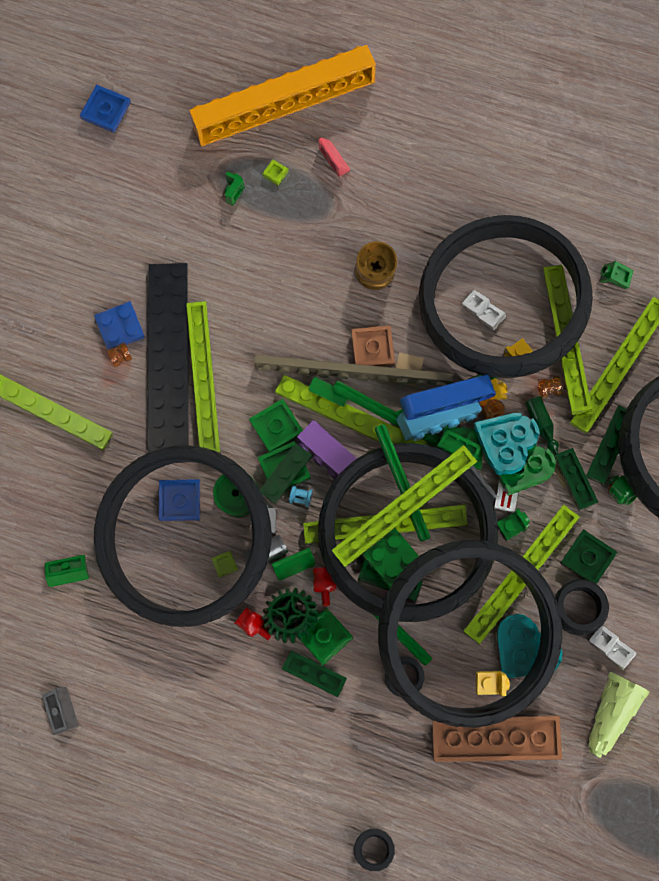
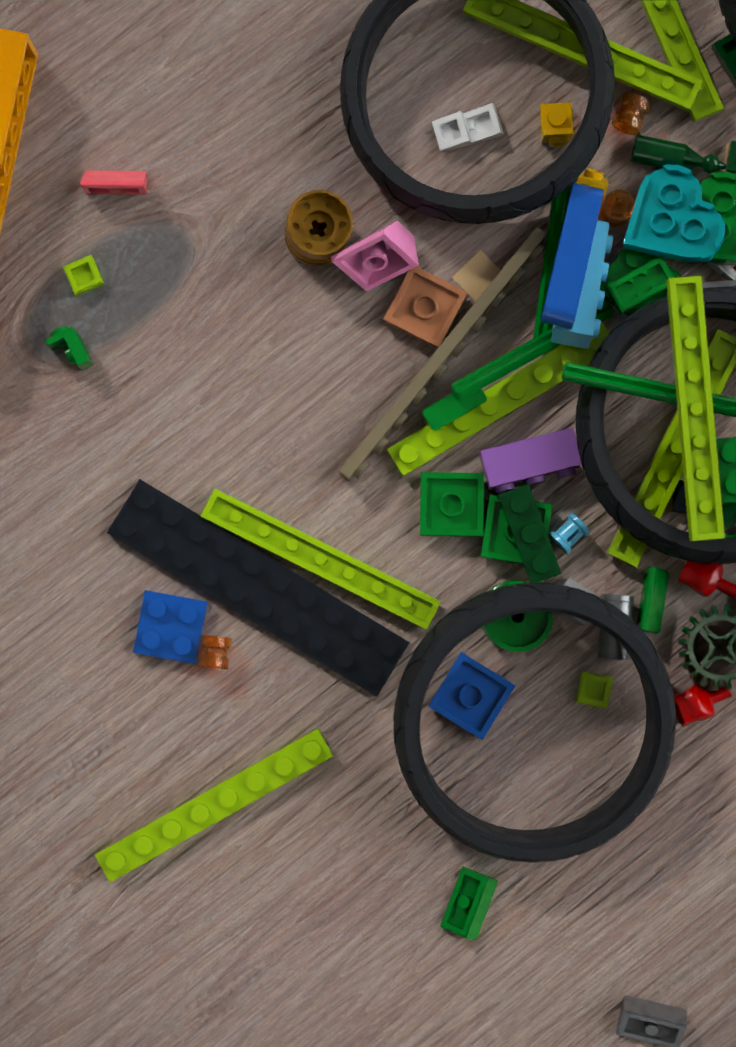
camera: 60 degrees left, 10 degrees up
none -> bright pink slope [331,221,419,292]

